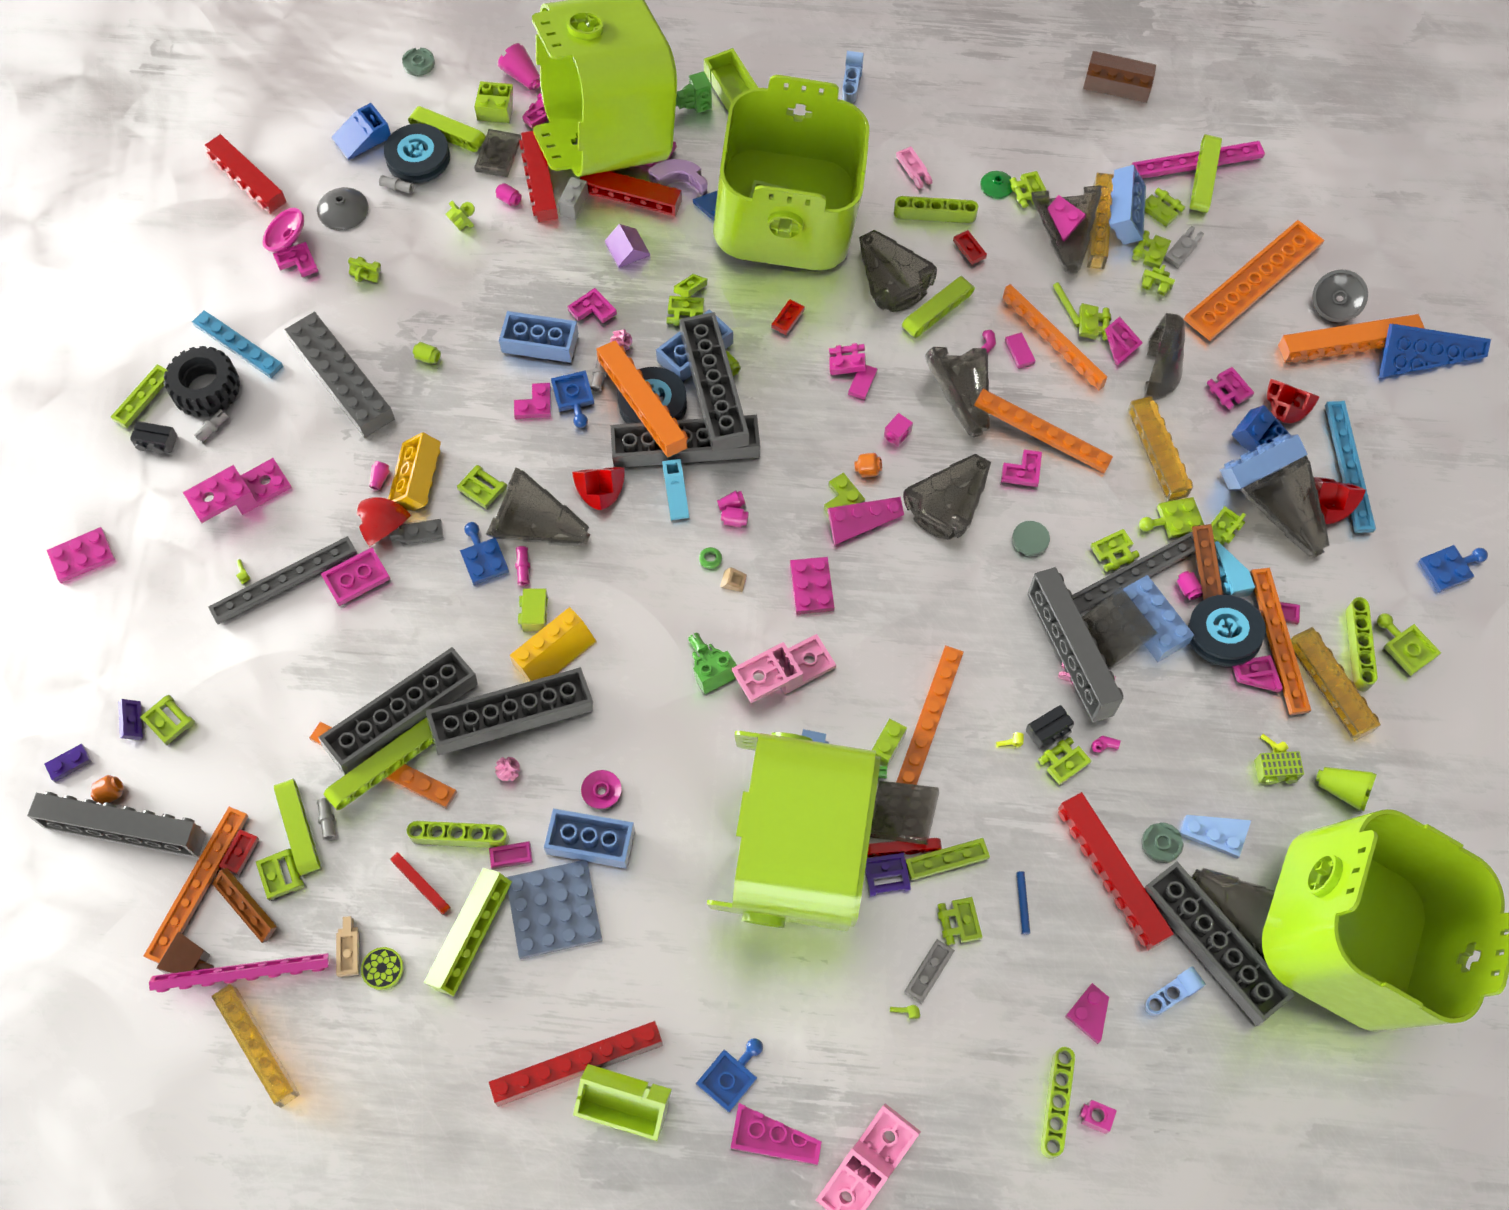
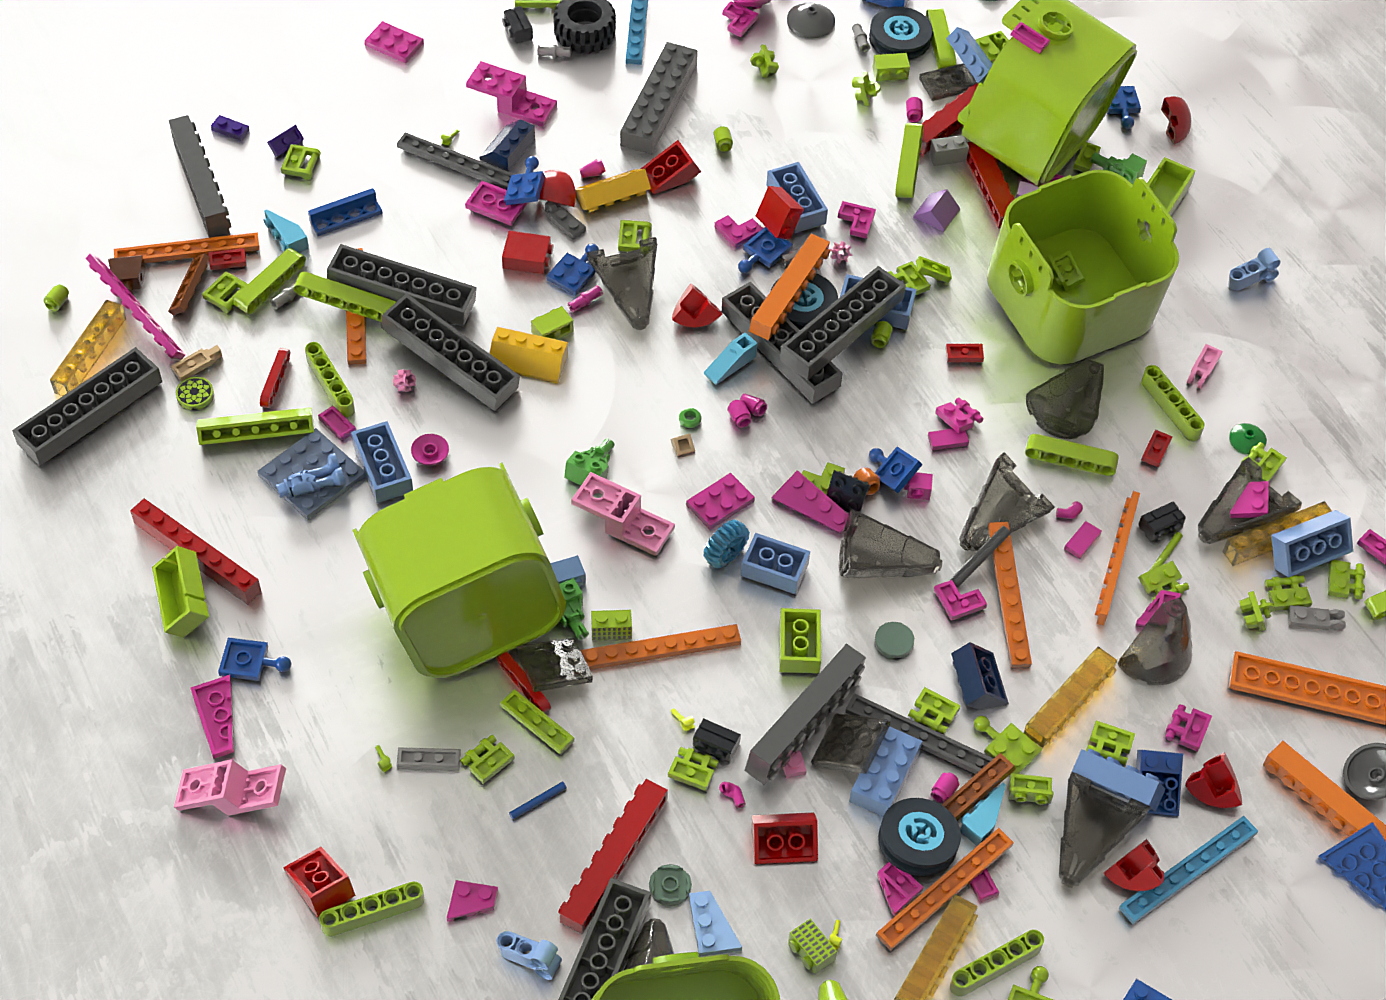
camera: 55 degrees right, 10 degrees down
orange head [91,775,124,805] -> none
dark purple plate [865,853,911,897] -> none
dark pink brick [1080,1100,1117,1134] -> none
none -> dark grey brick [12,347,162,466]
none -> lime brick [43,284,69,311]
none -> medium azure slope [263,209,309,252]
none -> medium blue piece [276,453,346,498]
none -> red slope [283,847,356,917]
none -> blue fence [308,188,383,237]
none -> dark blue slope [479,119,535,172]
none -> red brick [502,231,554,274]
none -> blue plate [504,156,545,205]
none -> red slope [640,140,702,194]
none -> dark azure gear [703,519,750,569]
none -> medium blue brick [741,533,810,594]
none -> red slope [751,812,818,864]
none -> red brick [755,186,804,239]
none -> lime brick [779,608,821,673]
none -> black hinge [827,470,871,516]
none -> blue plate [869,446,923,494]
none -> lime brick [872,53,910,81]
none -> lime beam [895,123,923,198]
none -> medium blue brick [946,27,993,84]
none -> dark grey axle [950,526,1011,587]
none -> dark blue slope [951,642,1009,710]
none -> dark pink tile [1010,22,1050,54]
none -> lime plate [1086,720,1135,766]
none -> black brick [1138,501,1186,541]
none -> red brick [1161,96,1191,144]

